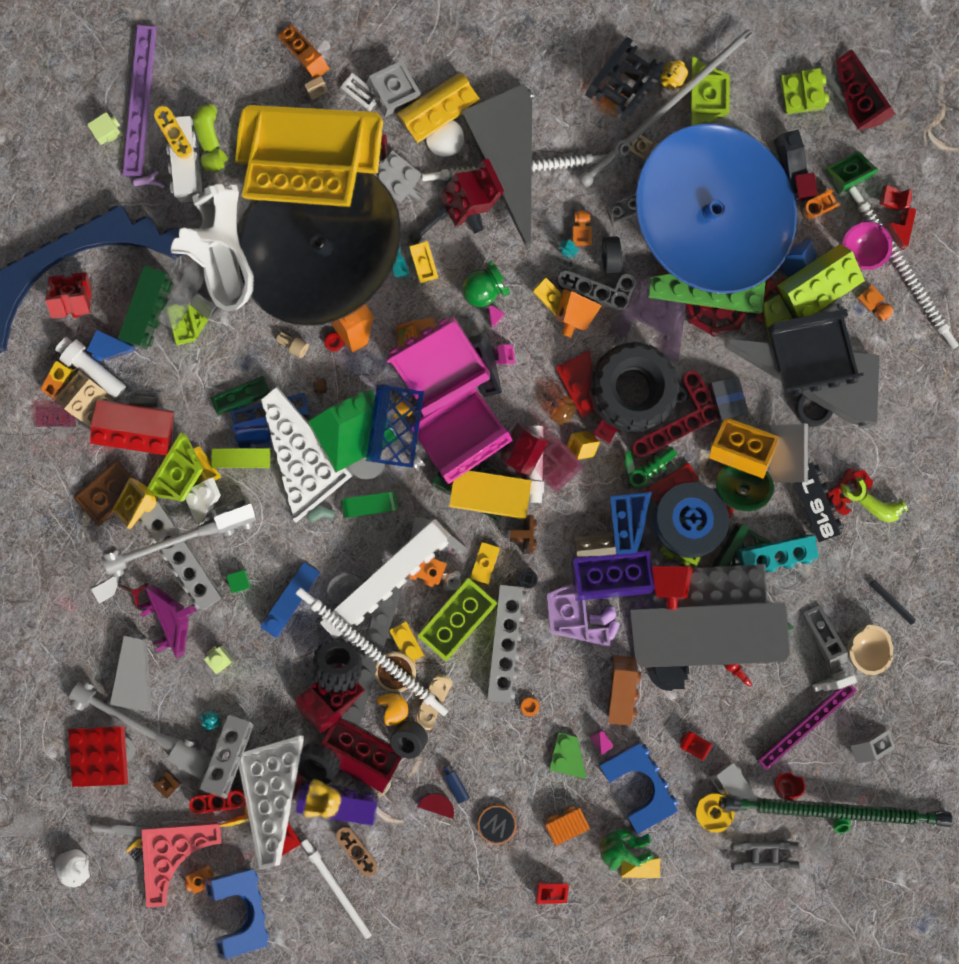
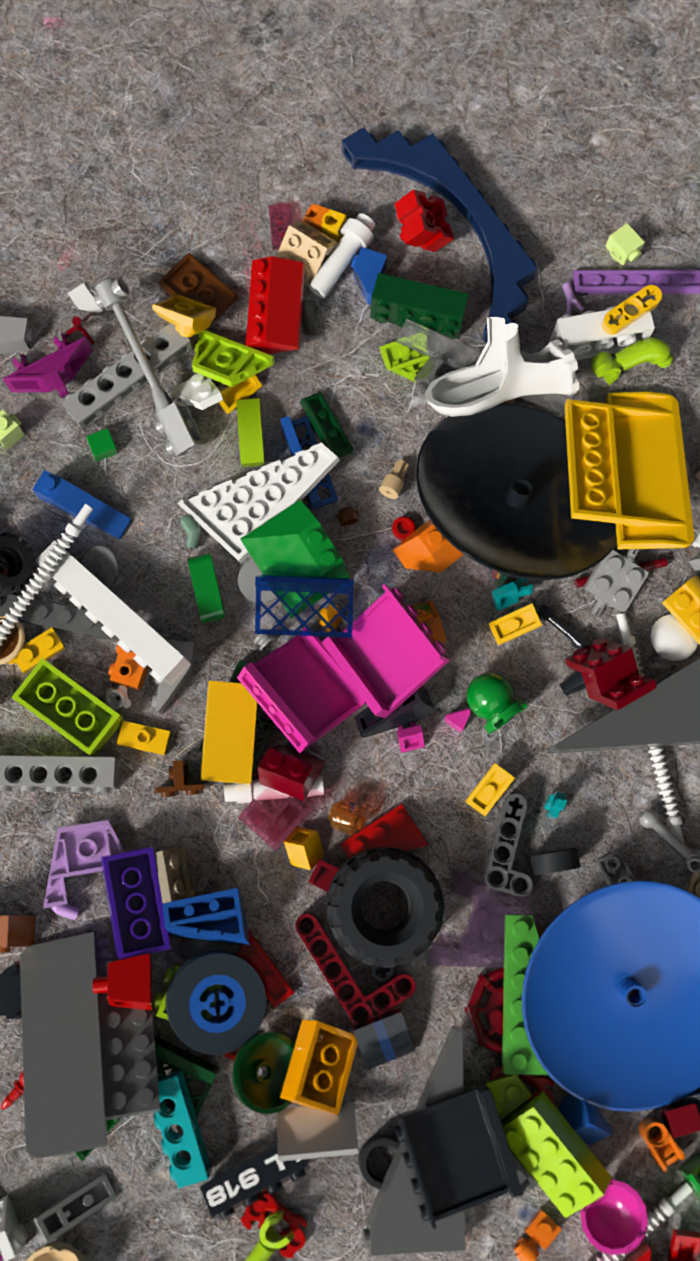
camera: 90 degrees right, 10 degrees down
clear blue piece [235,425,273,448] -> none
black wheel [518,569,538,589] -> none
orange torso [556,289,601,338] -> none
orange plate [573,210,592,246] -> none
lavender arm [589,606,616,625] -> none
green piece [624,447,677,488] -> none

